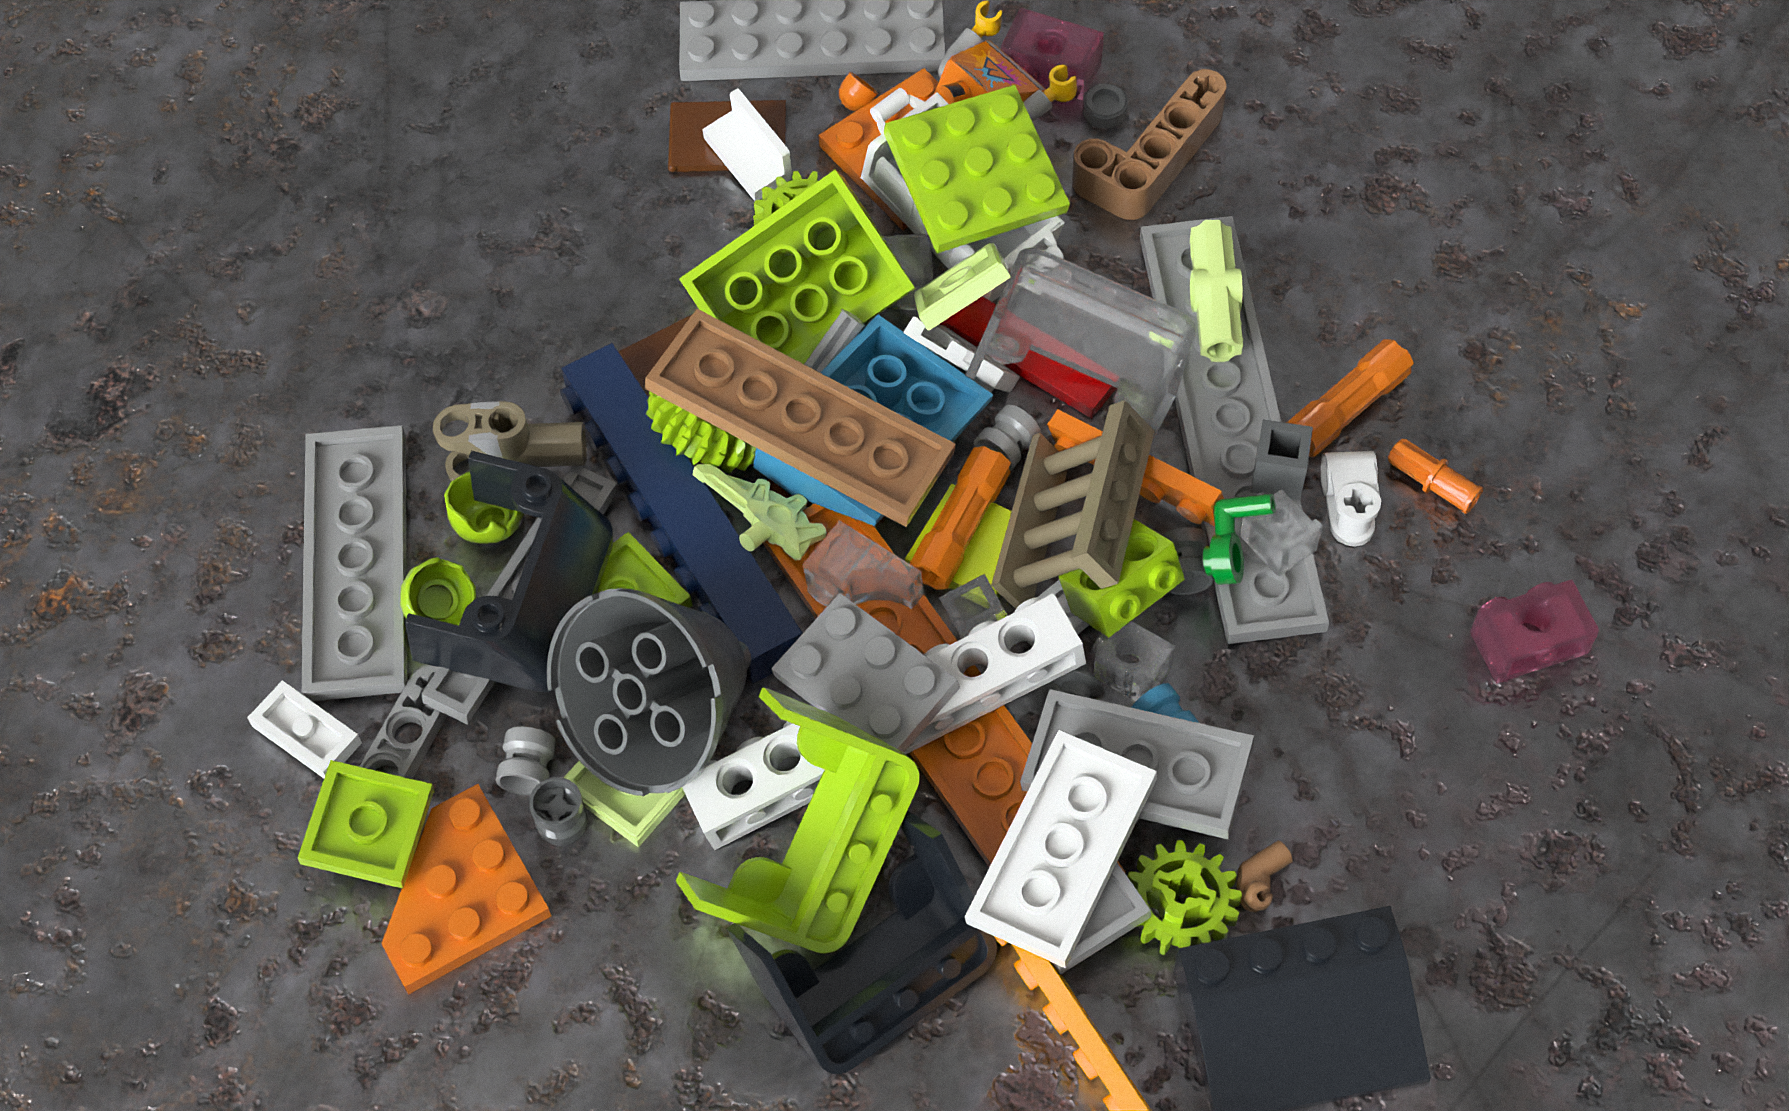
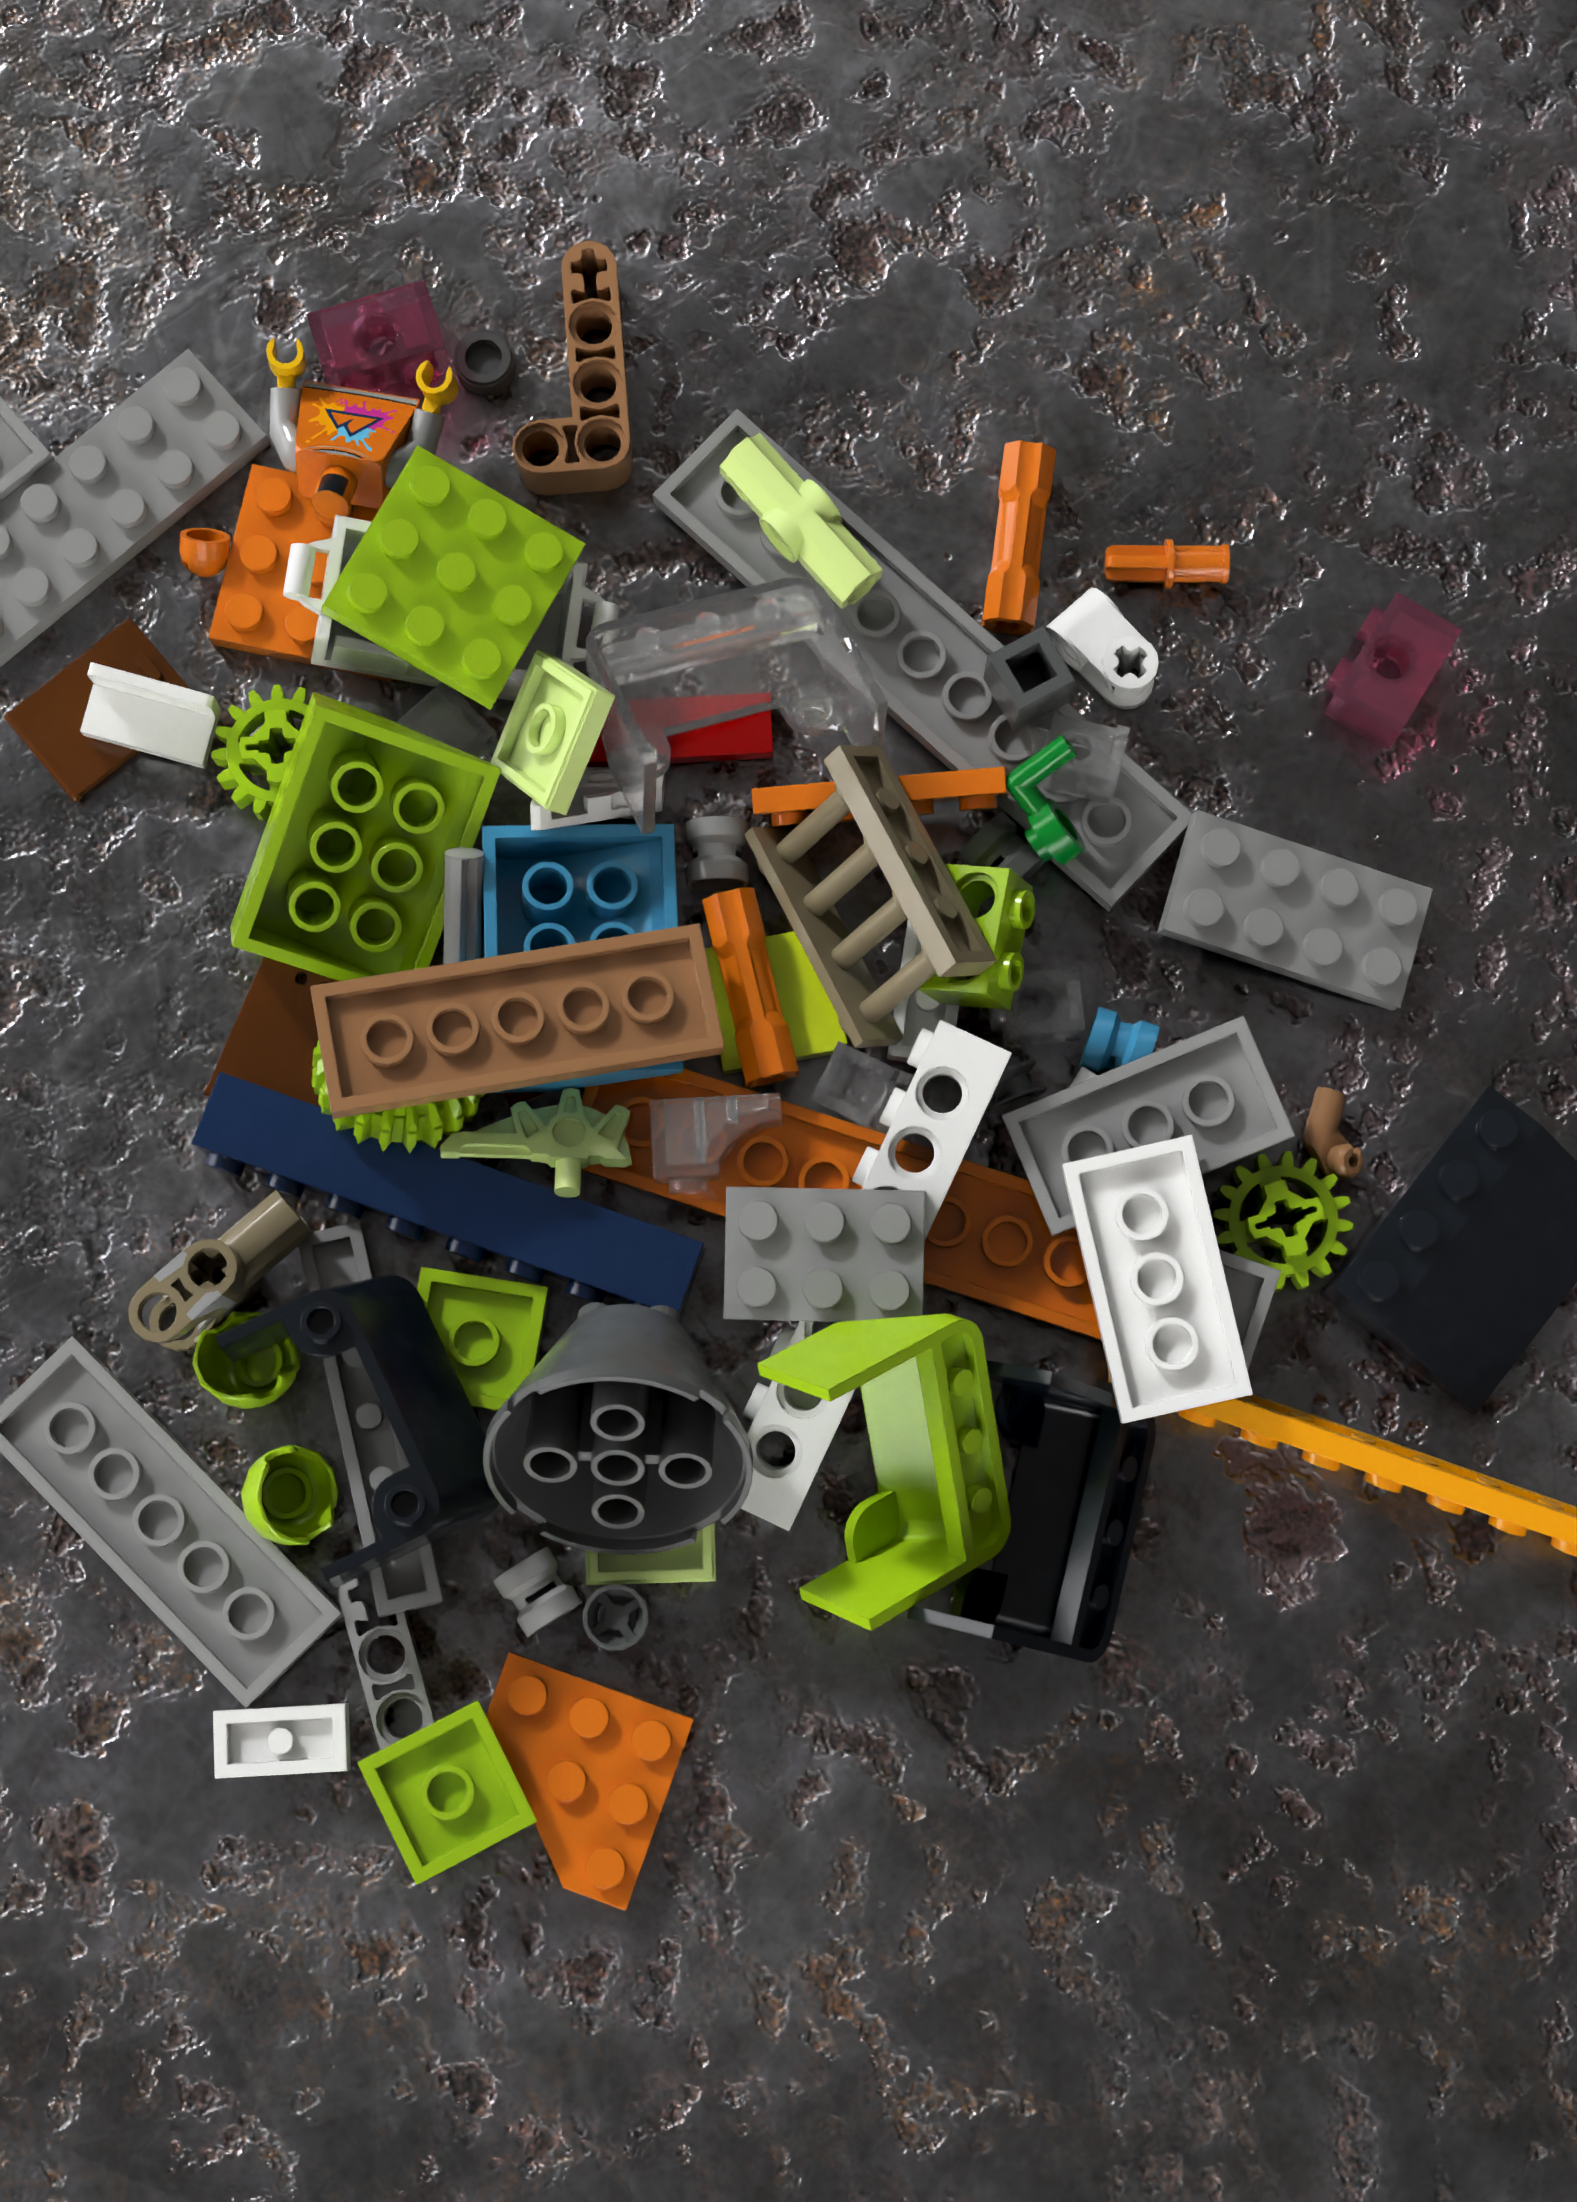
camera: 40 degrees left, 20 degrees up
none -> light grey plate [1157,810,1433,1011]

